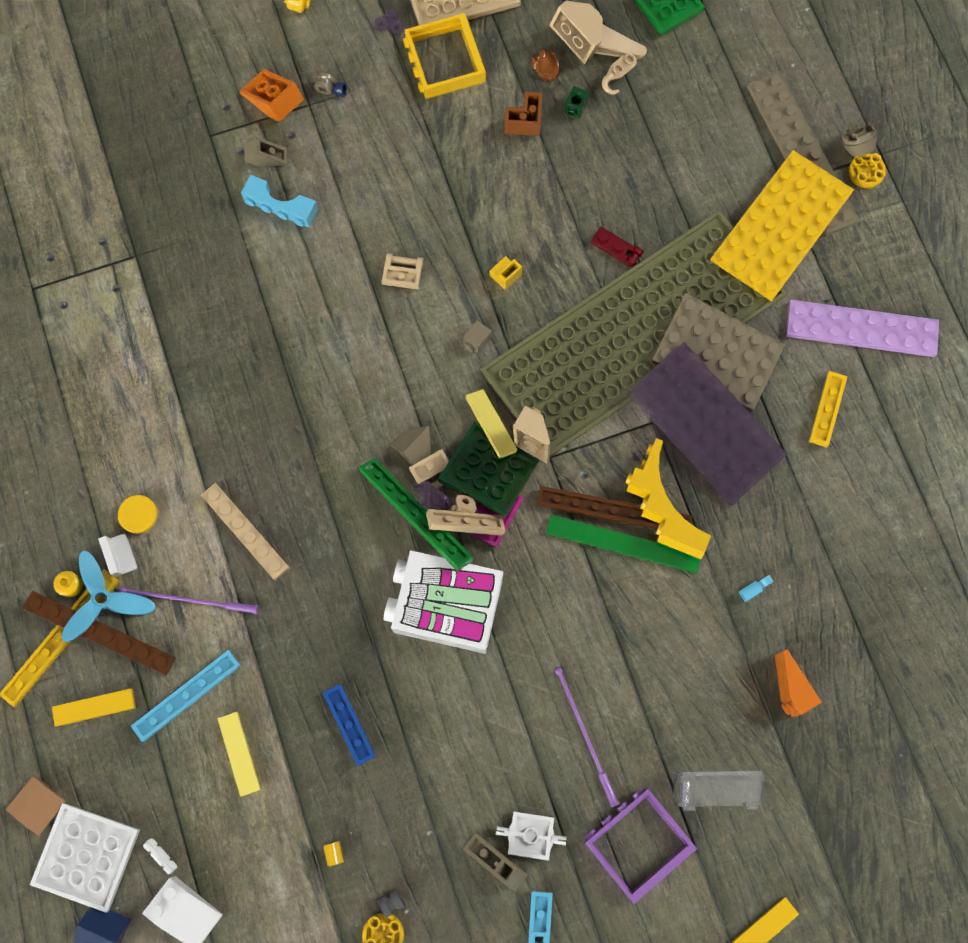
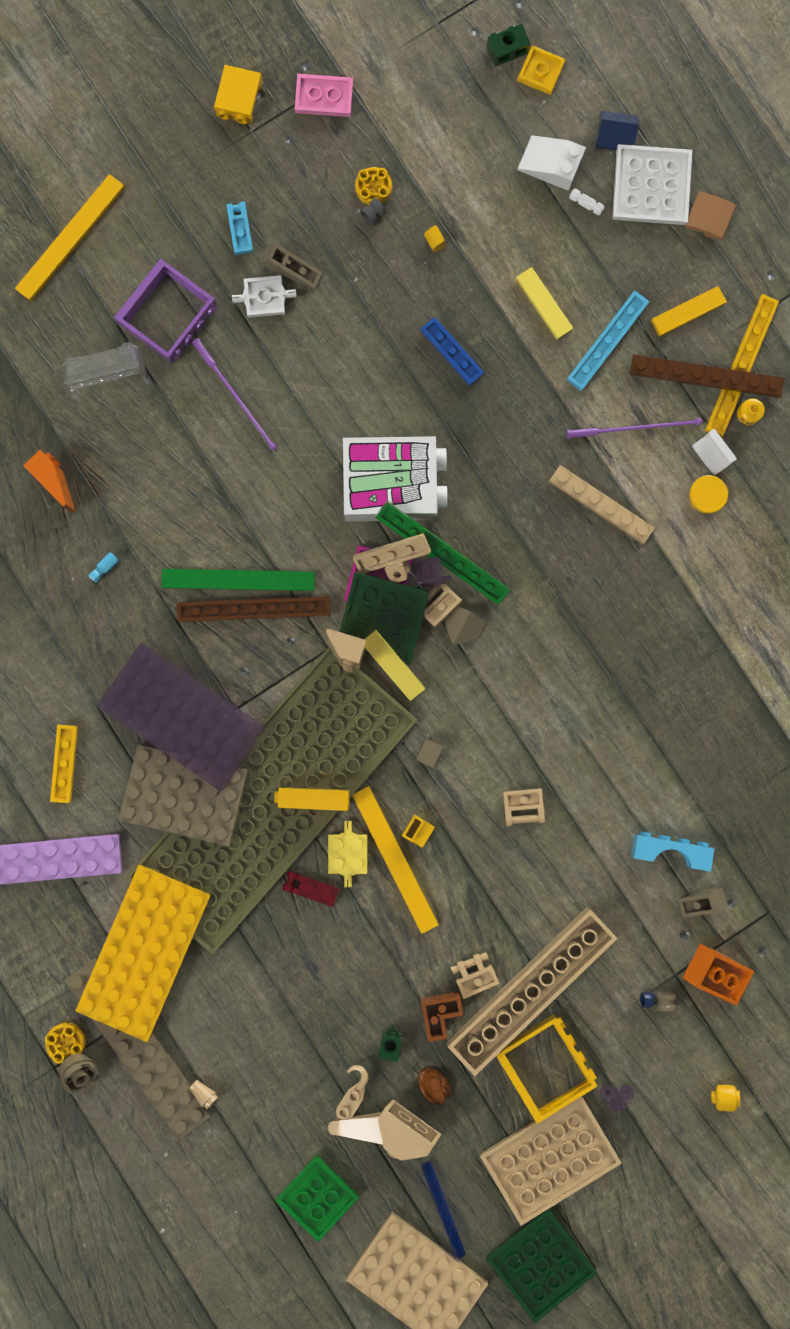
camera: 160 degrees right, 10 degrees up
medium azure piece [62,551,155,642] -> none
yellow arch [625,438,711,559] -> none
none -> tan cone [189,1080,218,1110]
none -> yellow slope [275,787,350,811]
none -> light yellow plate [328,821,368,887]
none -> yellow tile [352,786,439,934]
none -> tan brick [447,907,618,1076]
none -> tan plate [450,952,499,999]

